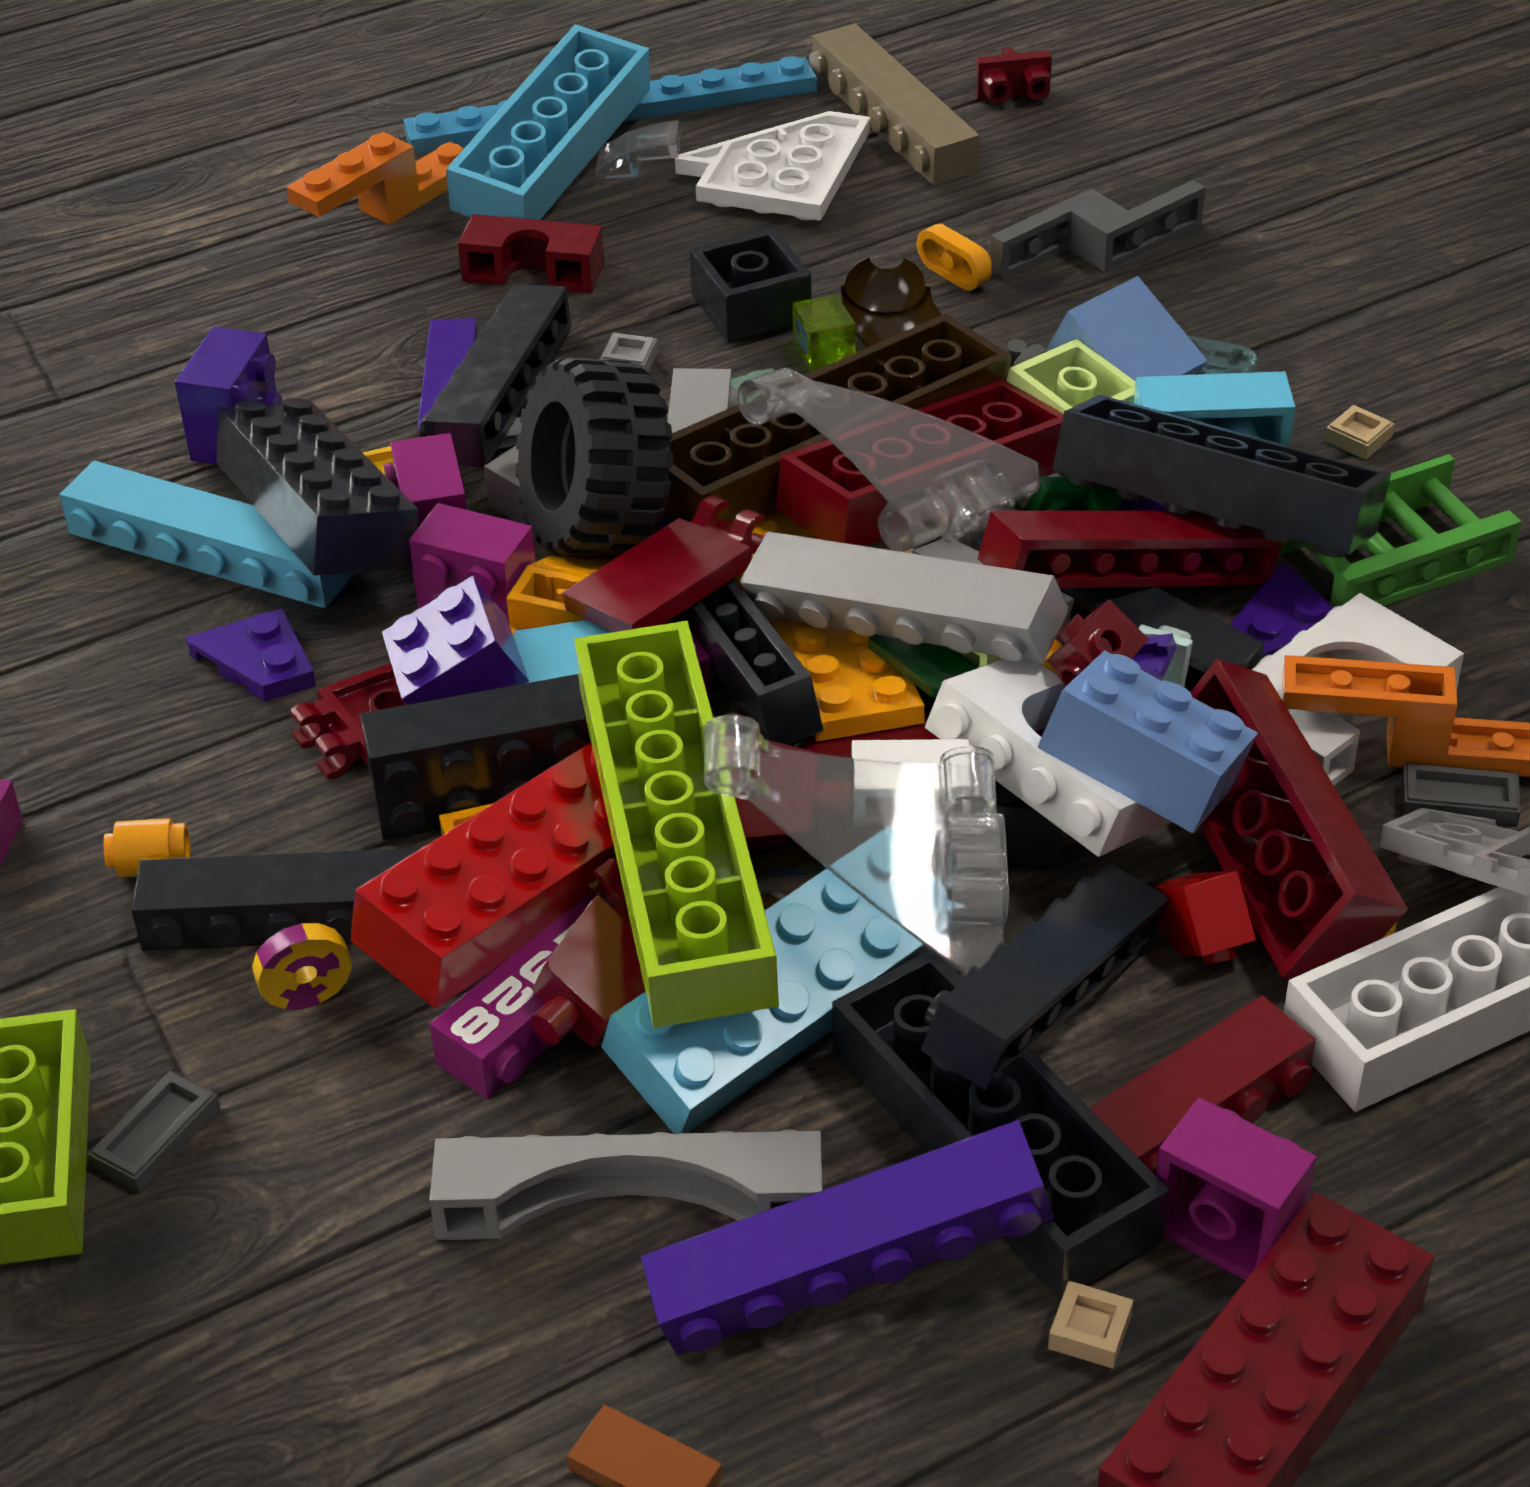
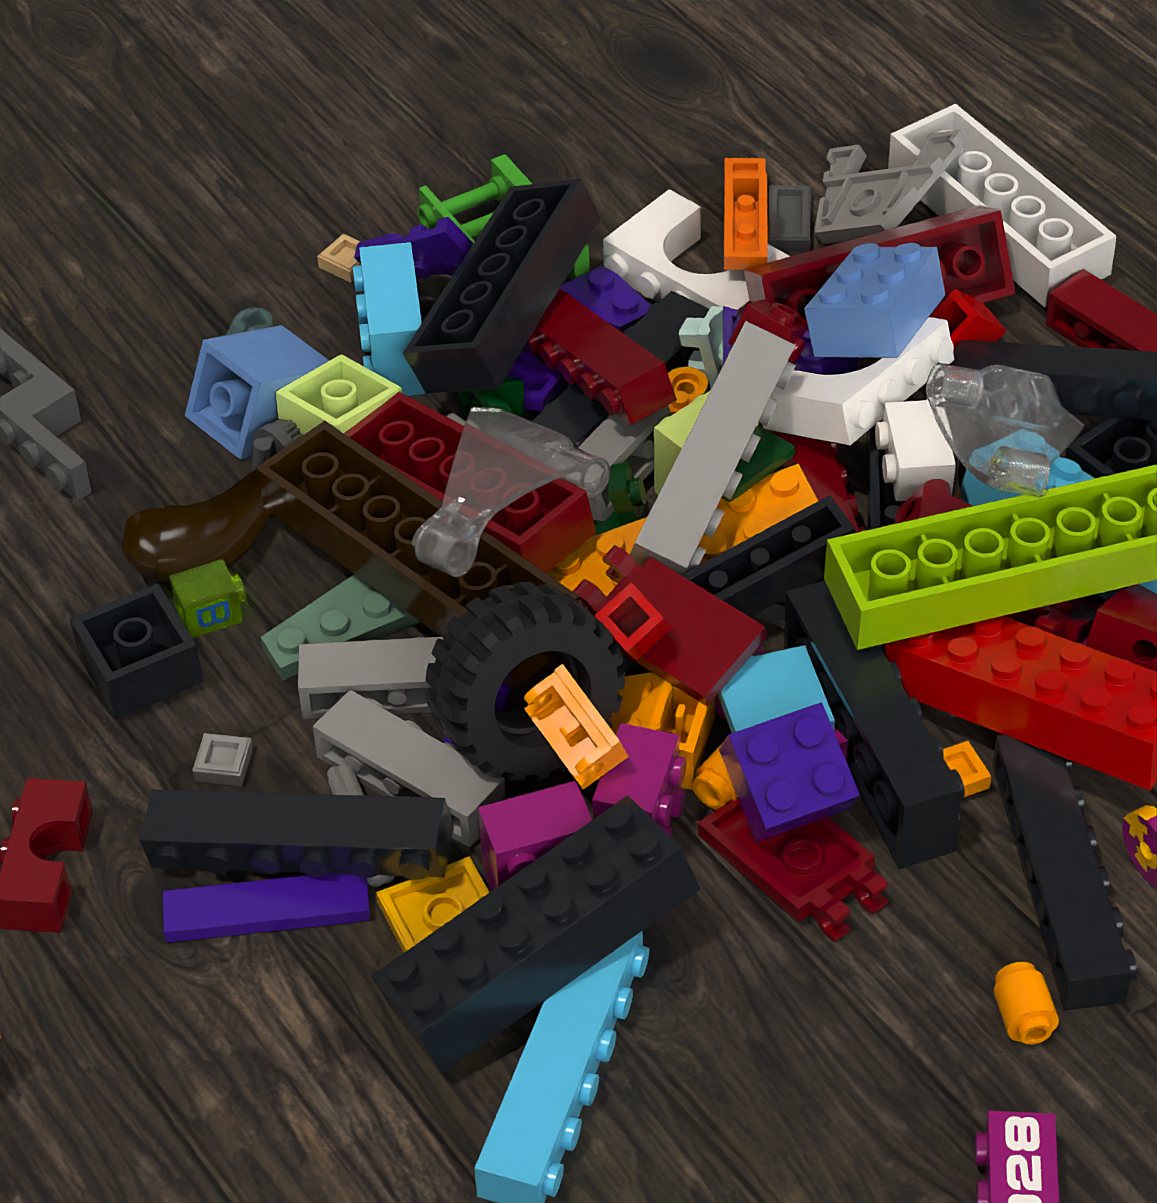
camera: 95 degrees left, 5 degrees up
dark purple brick [174,326,283,464] -> none
dark purple wing [185,609,316,702] -> none
light orange plate [916,224,992,291] -> none
none -> dark purple wing [354,217,473,279]
none -> light orange hinge [524,664,629,790]
none -> red brick [594,582,673,660]

